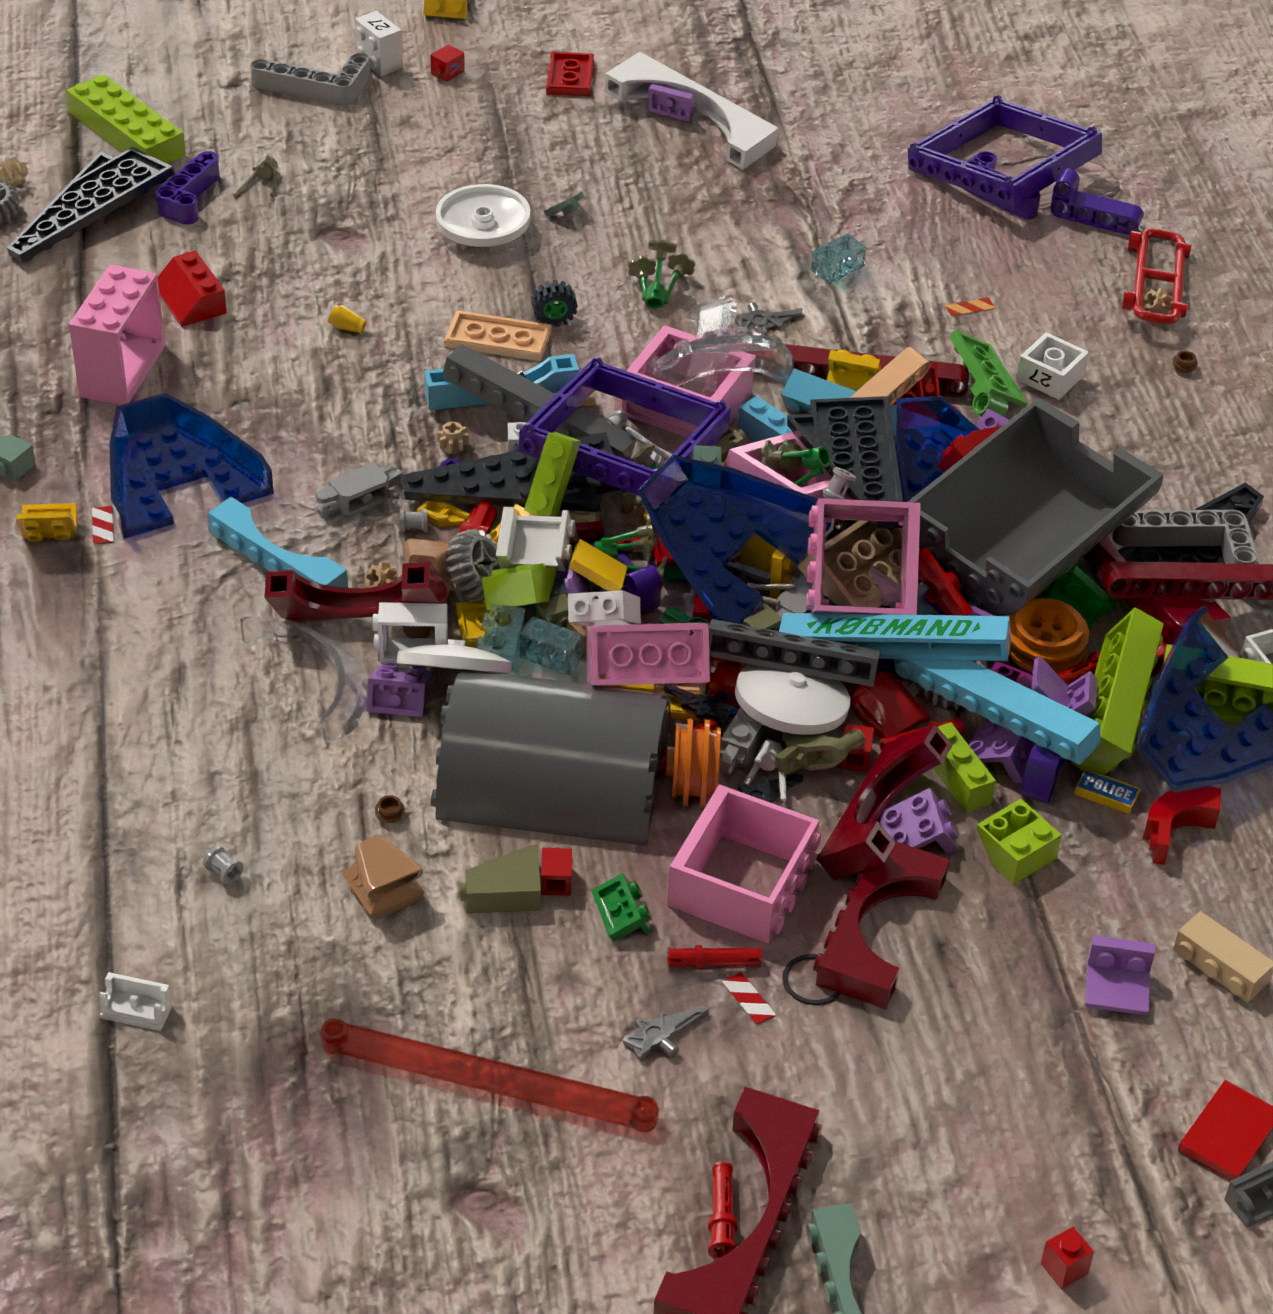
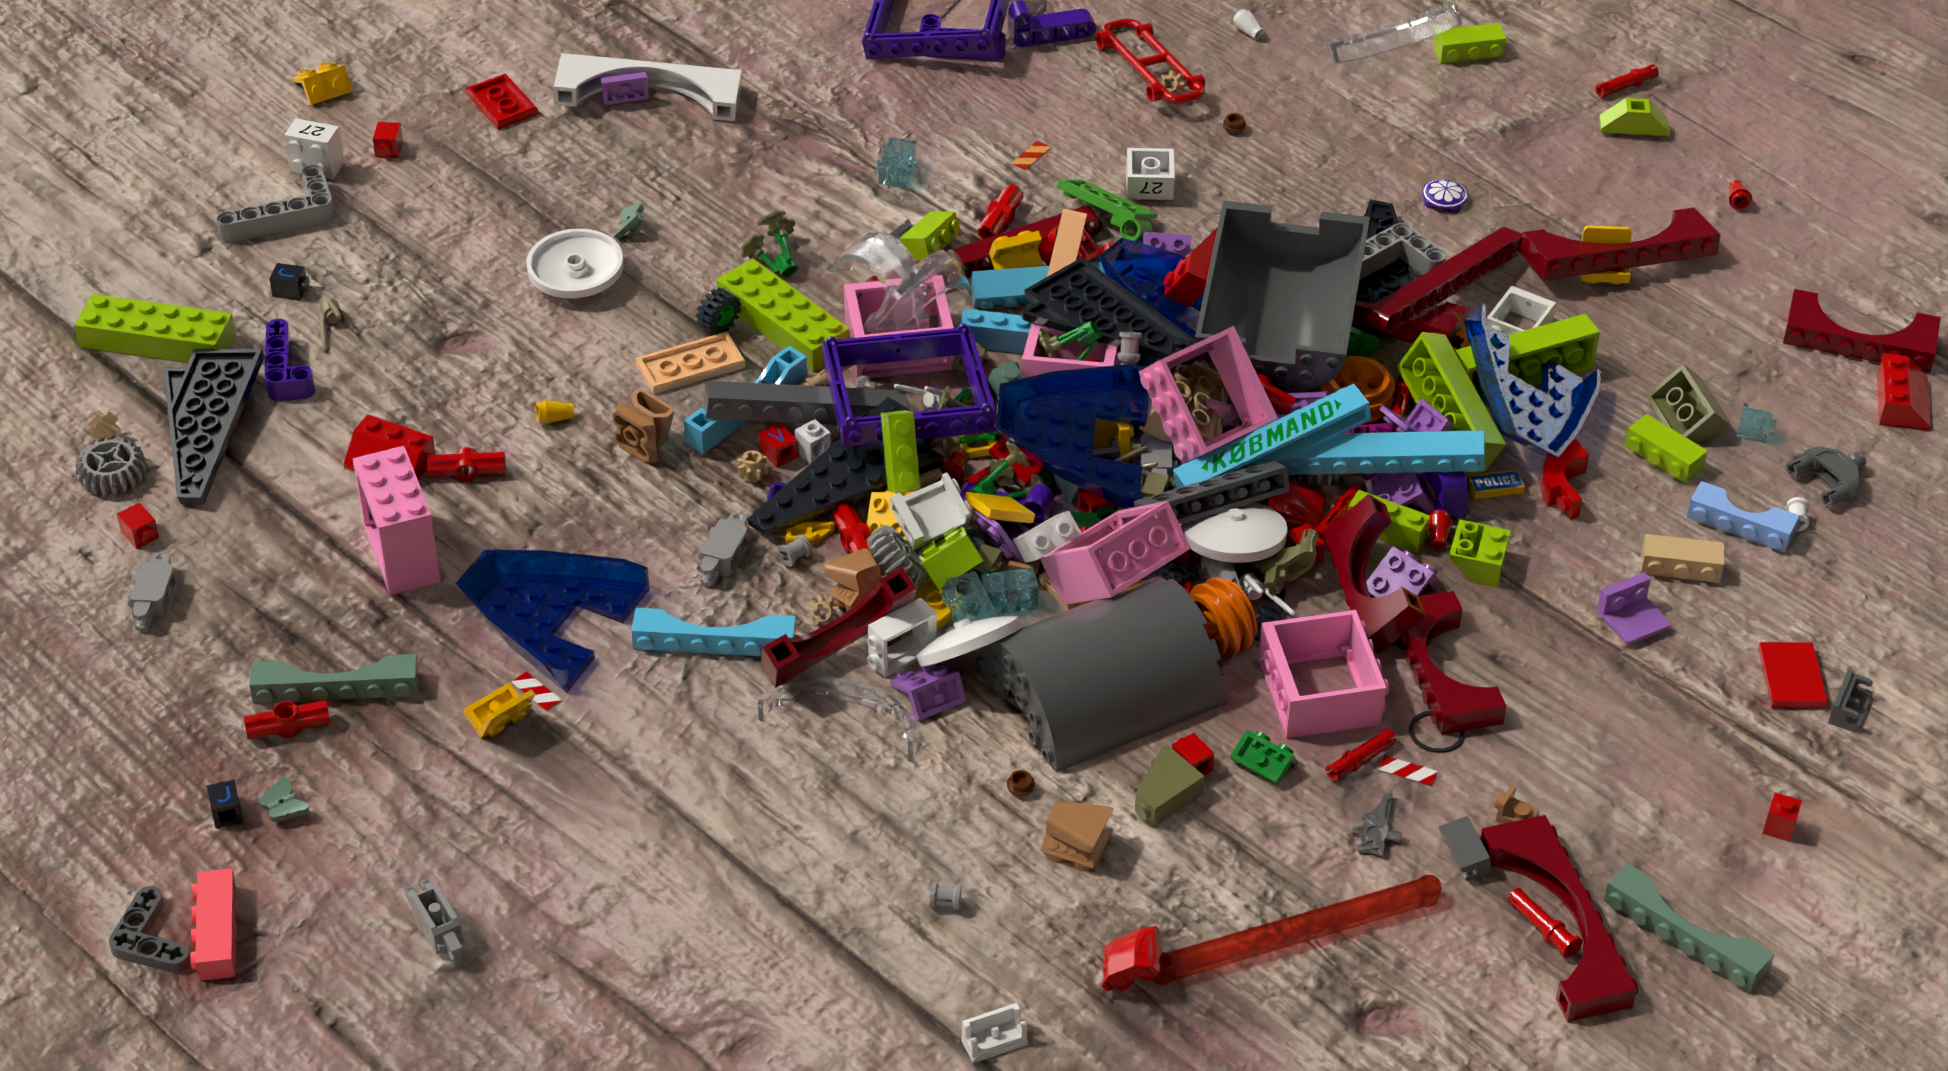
camera: 35 degrees left, 0 degrees up
none -> black brick [269,263,310,300]
none -> red piece [427,447,506,481]
none -> medium nougat piece [612,388,674,464]
none -> lime brick [716,258,850,372]
none -> red brick [759,423,798,468]
none -> lime brick [900,211,960,261]
none -> red cone [940,451,966,483]
none -> red piece [978,184,1024,239]
none -> red slope [1101,926,1162,992]
none -> red cone [1428,510,1452,550]
none -> dark grey hinge [1439,816,1492,881]
none -> medium nougat bracket [1495,786,1540,824]

